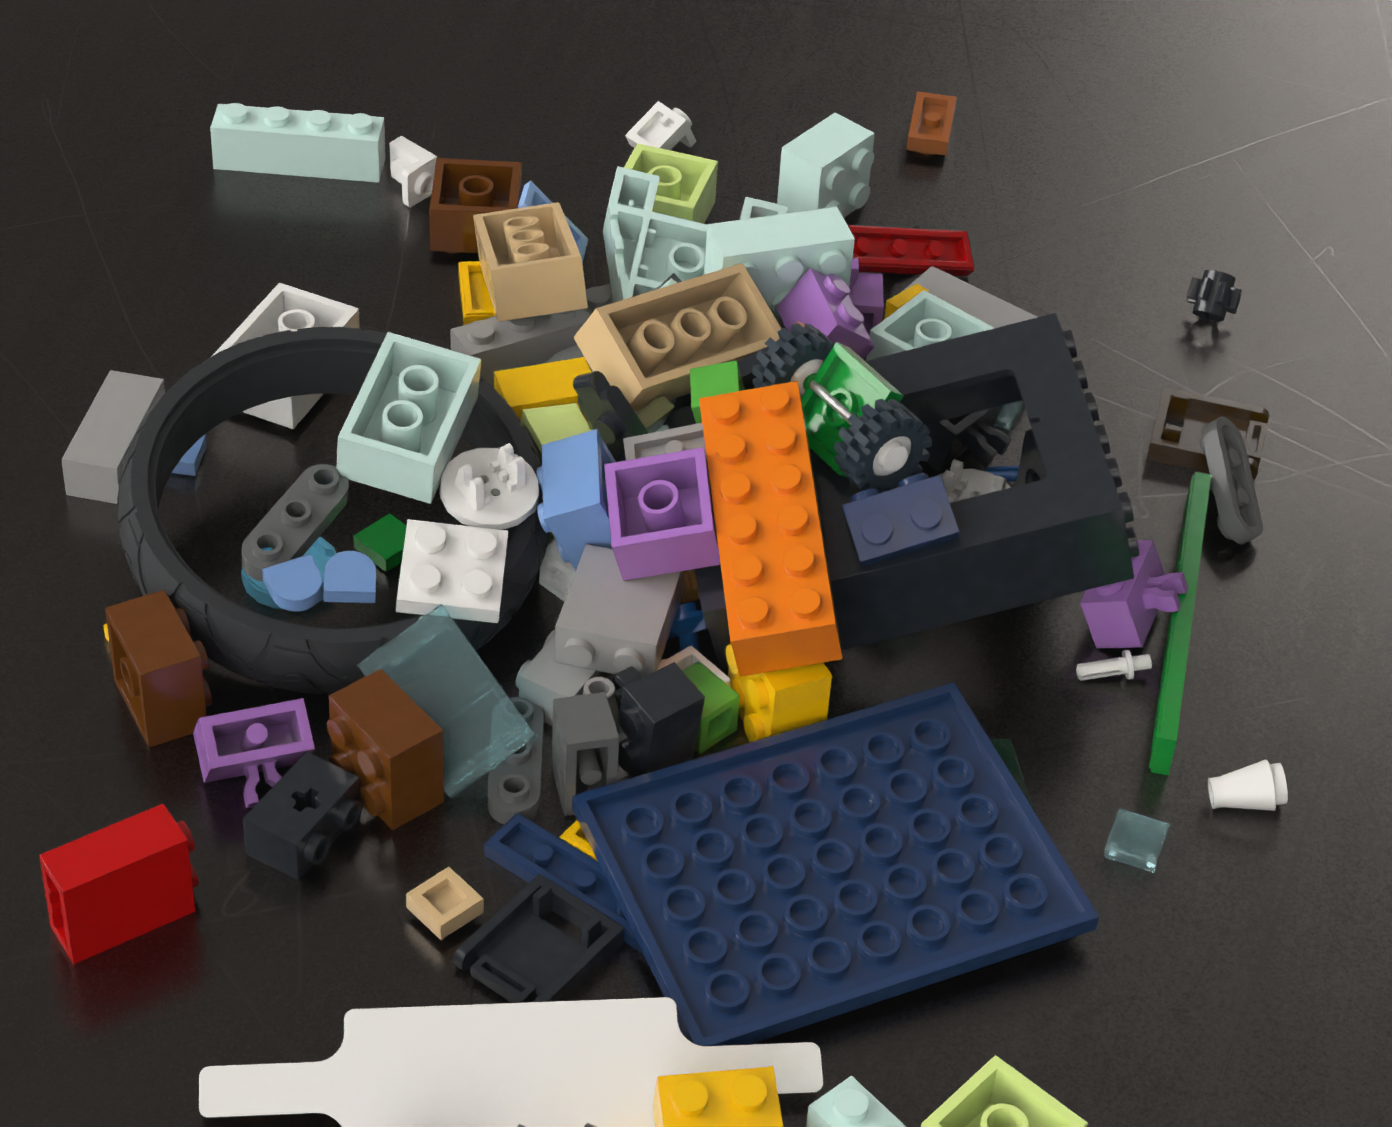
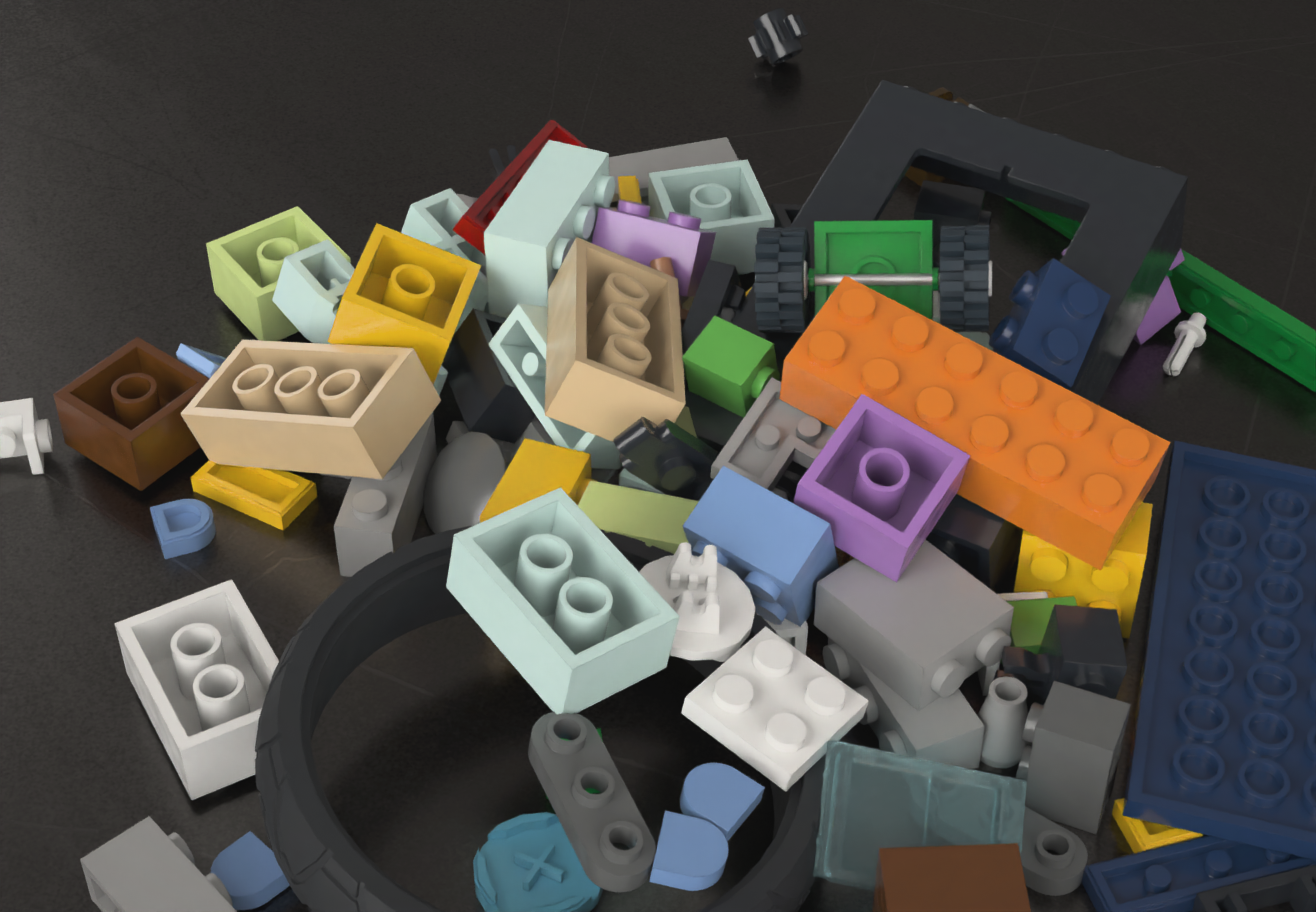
camera: 50 degrees left, 0 degrees up
white bracket [625,101,696,150] -> none
light aqua brick [777,113,875,218] -> none
dark orange plate [906,91,957,156] -> none
none -> medium blue tile [150,499,216,559]
none -> yellow brick [328,223,481,384]

